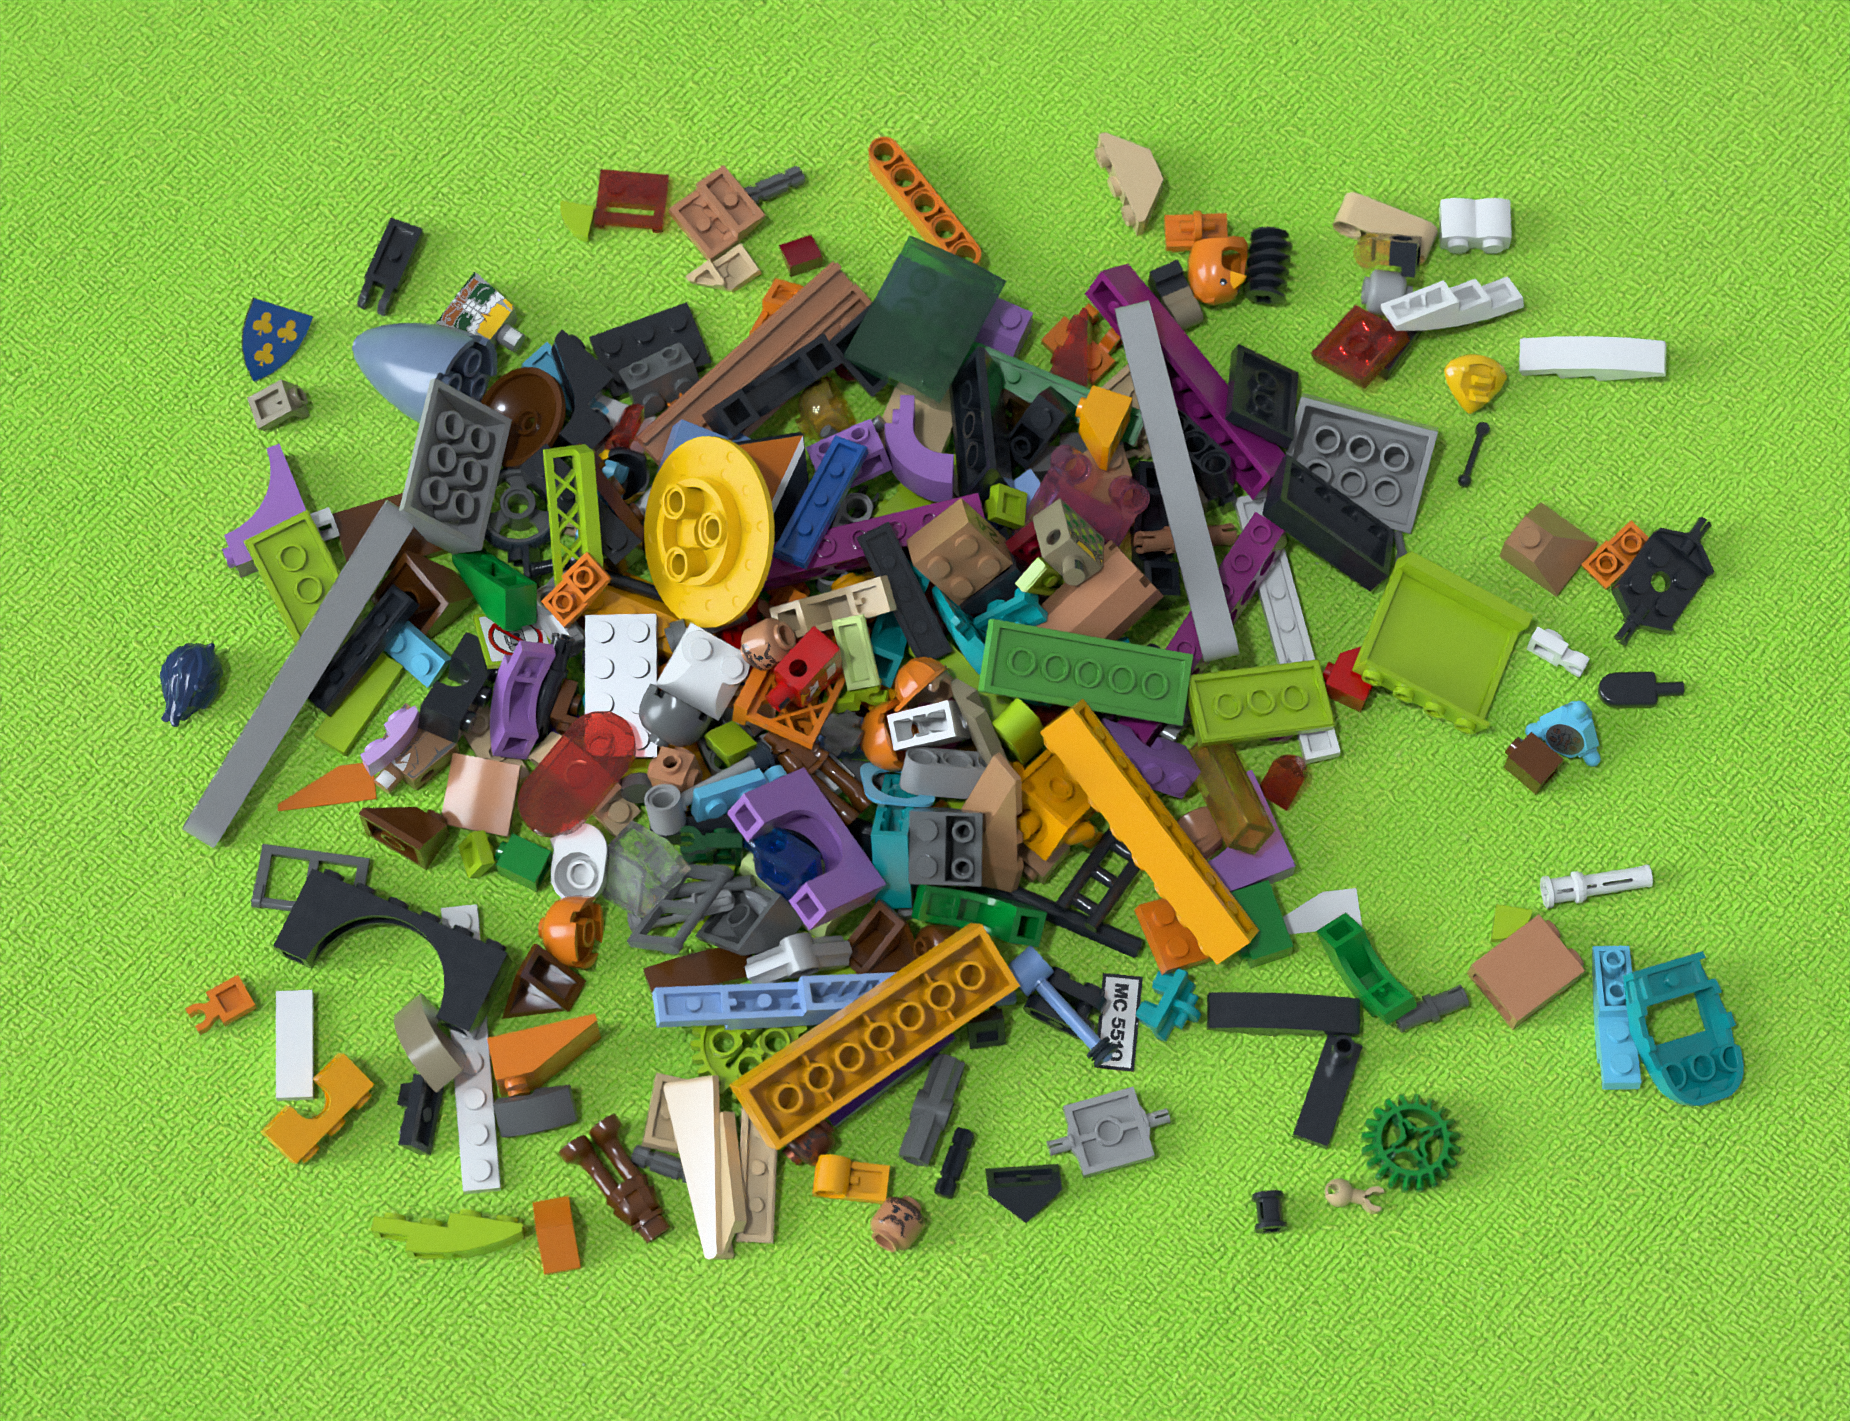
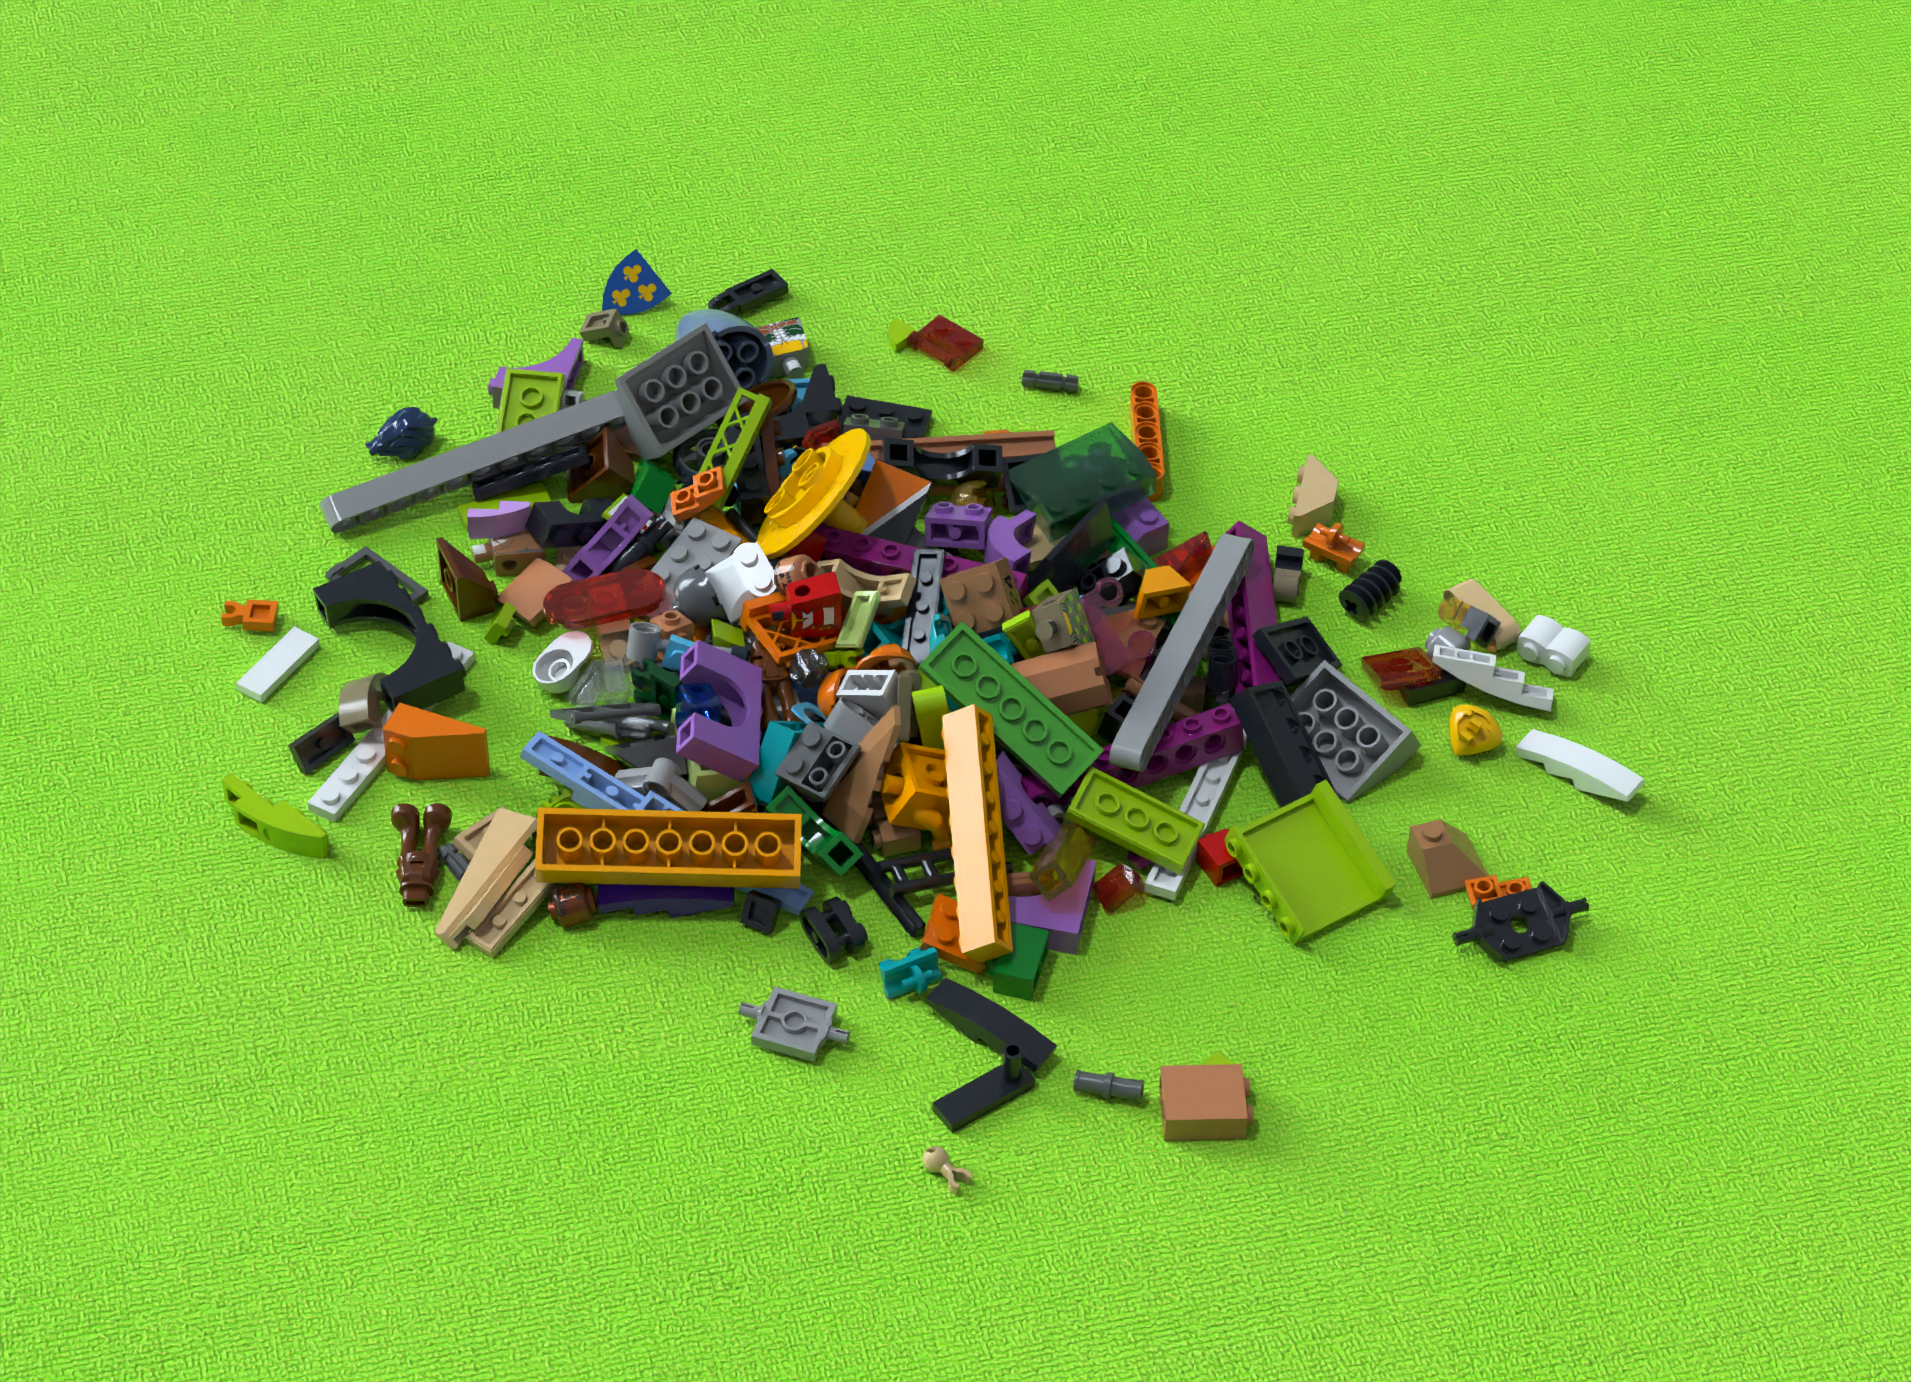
camera: 35 degrees right, 25 degrees down
light orange arch [260,1053,375,1164] -> none
orange sticker [277,763,377,811] -> none
medium azure plate [385,621,451,688] -> none
dark grey slope [493,1085,579,1137] -> none
green brick [494,833,553,892] -> none
reddish brown slope [502,943,586,1019] -> none
orange slope [532,1196,581,1275] -> none
orange cylinder [538,895,604,969] -> none
nougat slope [669,165,765,263] -> none
tan slope [685,243,762,292] -> none
blue tile [773,435,869,569] -> none
dark red slope [779,235,823,277] -> none
light orange plate [812,1154,890,1204] -> none
nougat head [870,1196,925,1252] -> none
dark grey piece [898,1053,965,1167] -> none
black axle [934,1127,974,1199] -> none
black slope [985,1164,1062,1223] -> none
medium blue piece [1007,945,1118,1067] -> none
sticker [1094,973,1143,1072] -> none
orange piece [1188,236,1248,306] -> none
black bush [1252,1190,1288,1234] -> none
white sticker [1283,888,1362,934] -> none
green arch [1316,912,1417,1026] -> none
green gear [1361,1094,1461,1193] -> none
black hinge [1458,422,1490,487] -> none
reddish brown brick [1504,732,1564,795] -> none
medium azure rock [1525,701,1601,767] -> none
white plate [1526,627,1590,677] -> none
white pin [1540,865,1653,908] -> none
medium azure slope [1592,946,1641,1090] -> none
black piece [1598,671,1684,708] -> none
teal slope [1623,951,1744,1106] -> none

